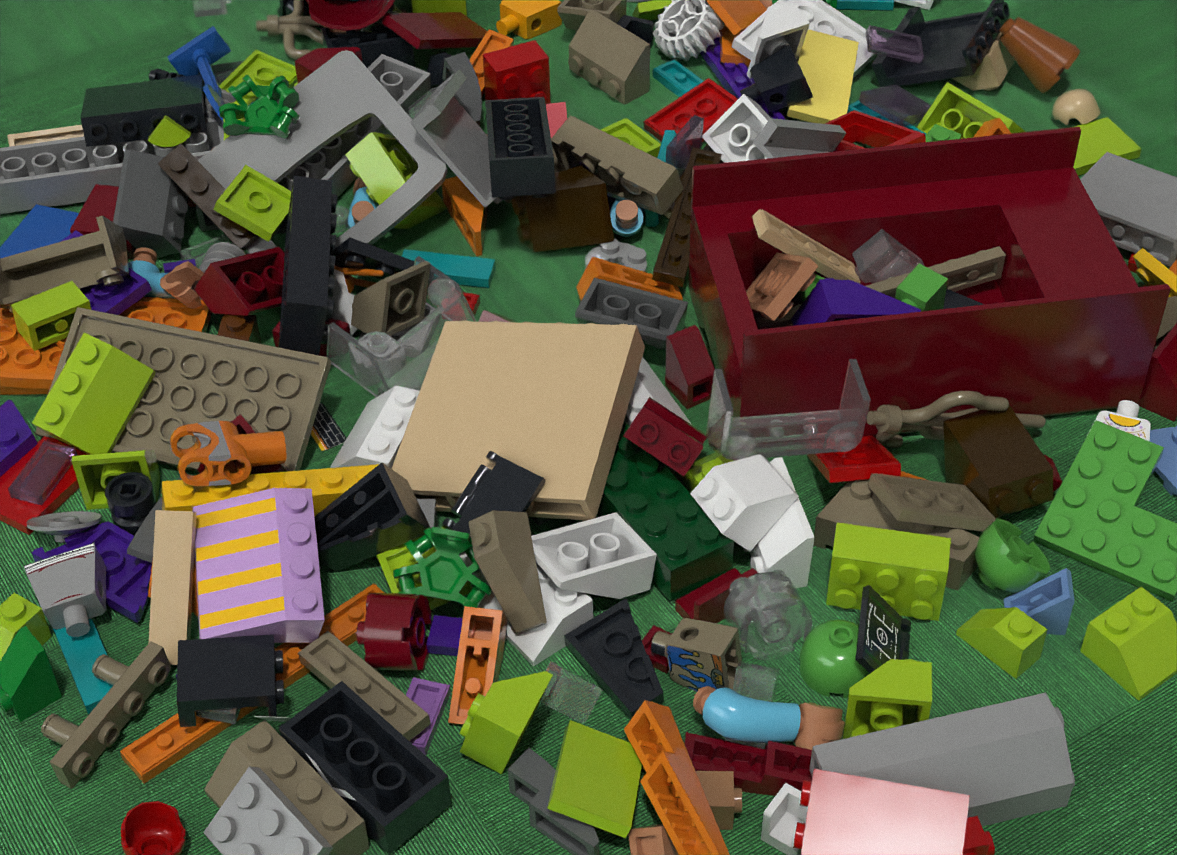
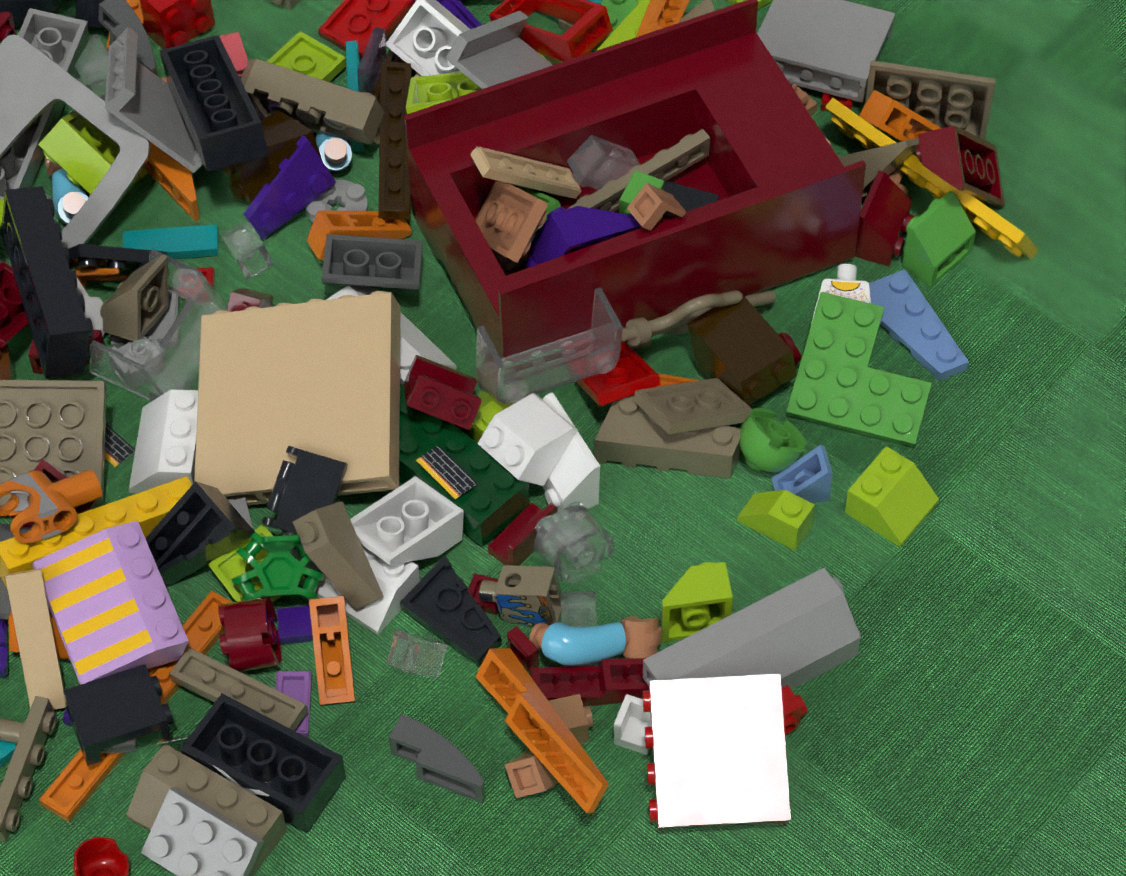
camera: 15 degrees left, 10 degrees up
lime slope [459,671,553,774] -> none
lime tile [547,720,642,838] -> none
dark red slope [665,325,716,409] -> none
bright green cylinder [799,620,870,698] -> none
lime brick [826,522,951,621] -> none
black piece [856,585,911,673] -> none
none -> clear slope [219,218,274,280]
none -> dark purple wing [243,135,336,240]
none -> black sticker [416,445,478,499]
none -> dark red tile [507,626,540,672]
none -> nougat panel [627,183,686,231]

